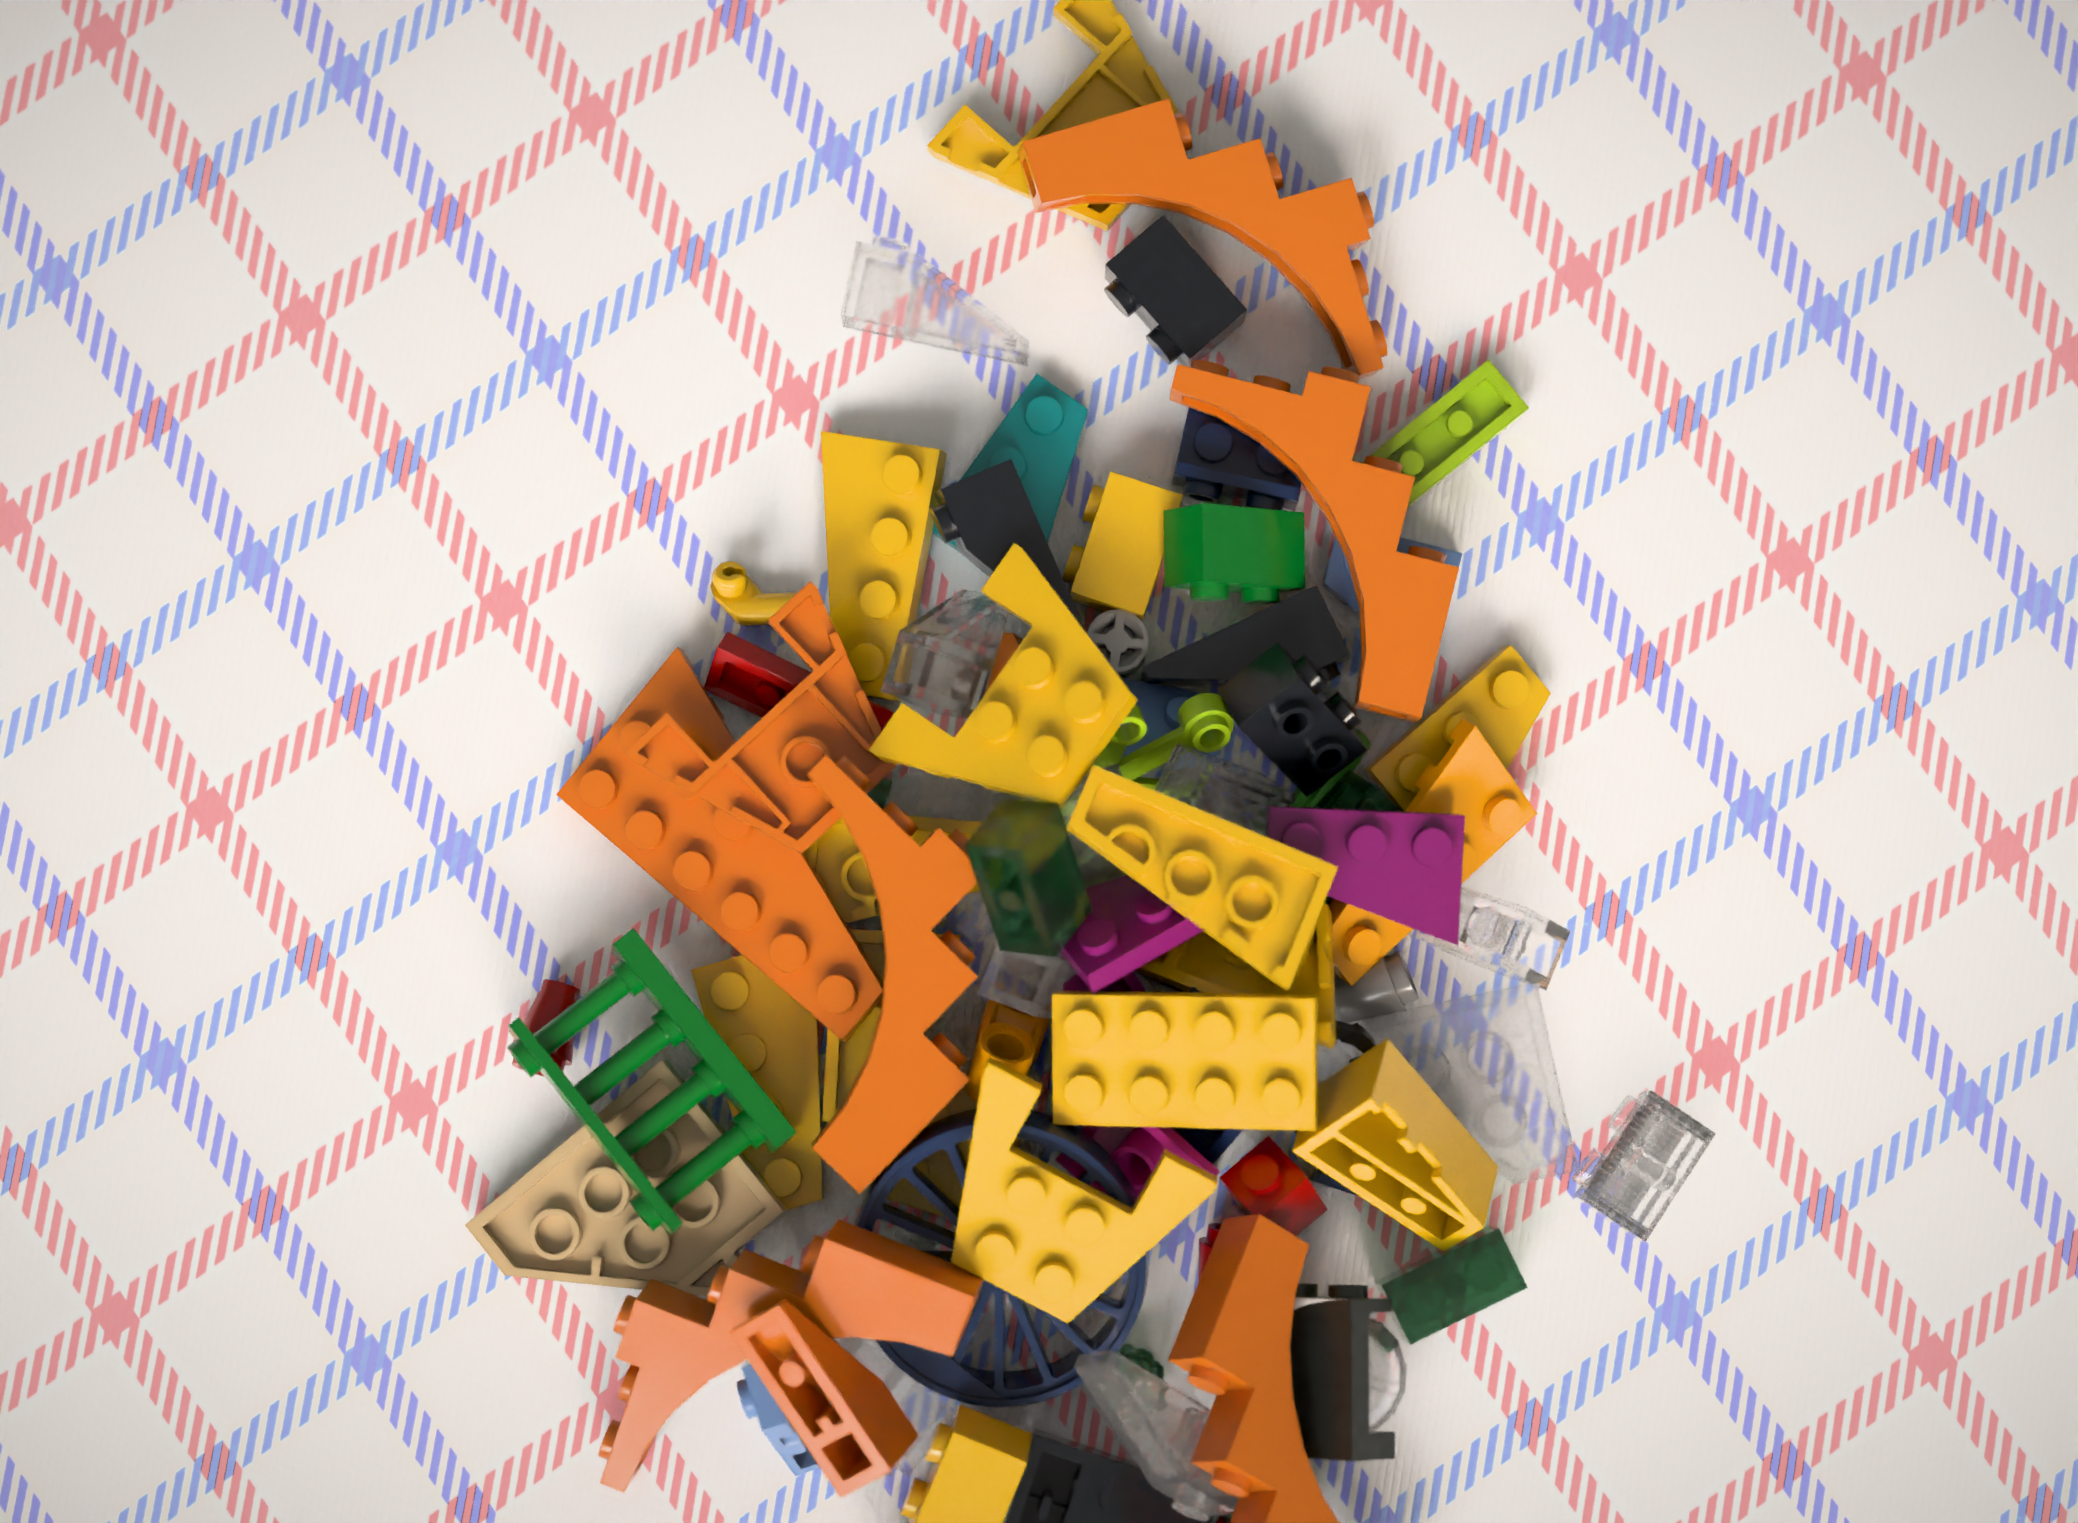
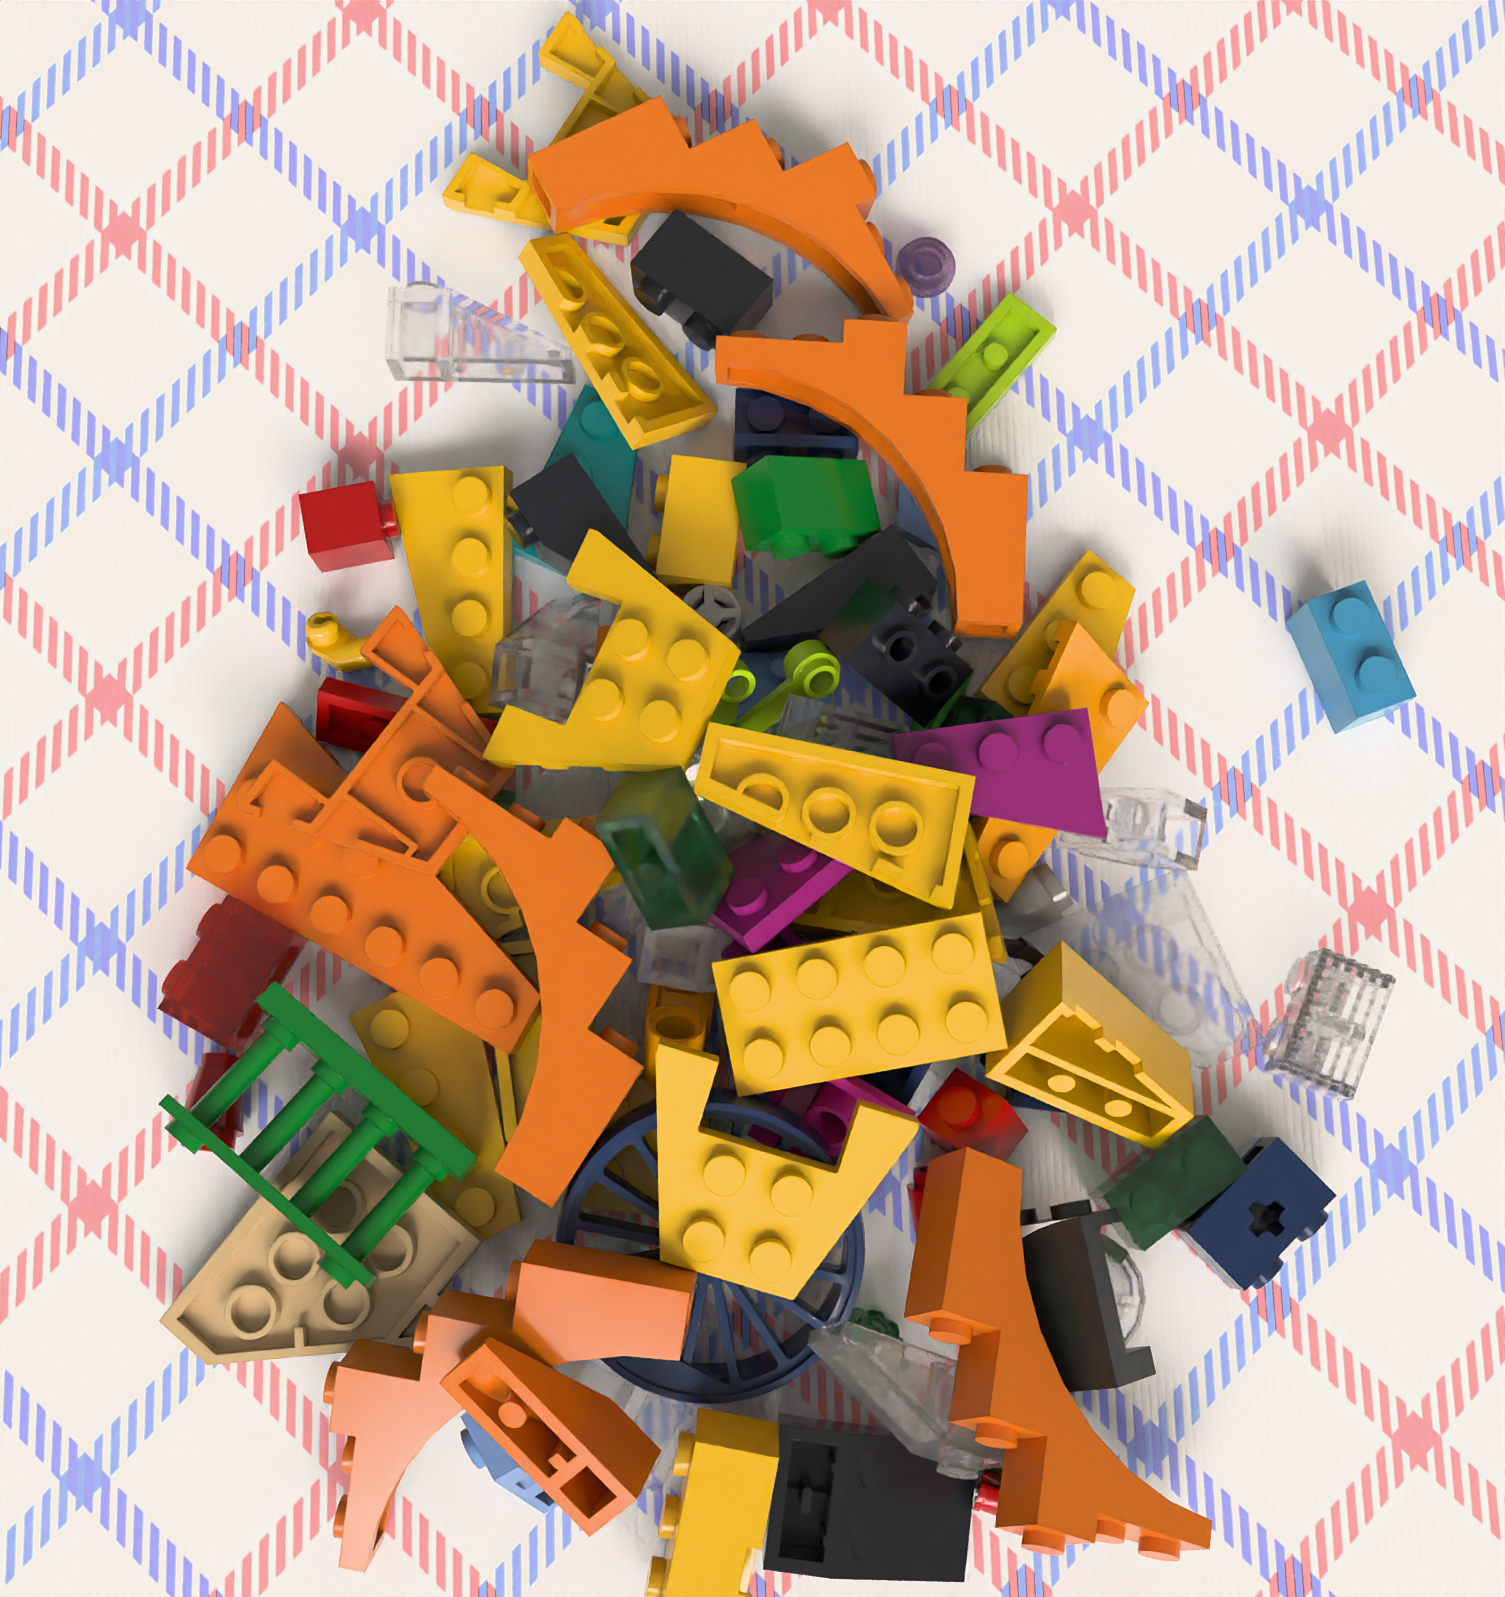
camera: 15 degrees left, 5 degrees down
none -> clear red brick [157,894,308,1051]
none -> red brick [298,480,401,573]
none -> yellow wing [518,233,719,450]
none -> clear purple plate [895,237,956,298]
none -> dark blue brick [1172,1137,1337,1291]
none -> dark azure brick [1286,580,1417,734]

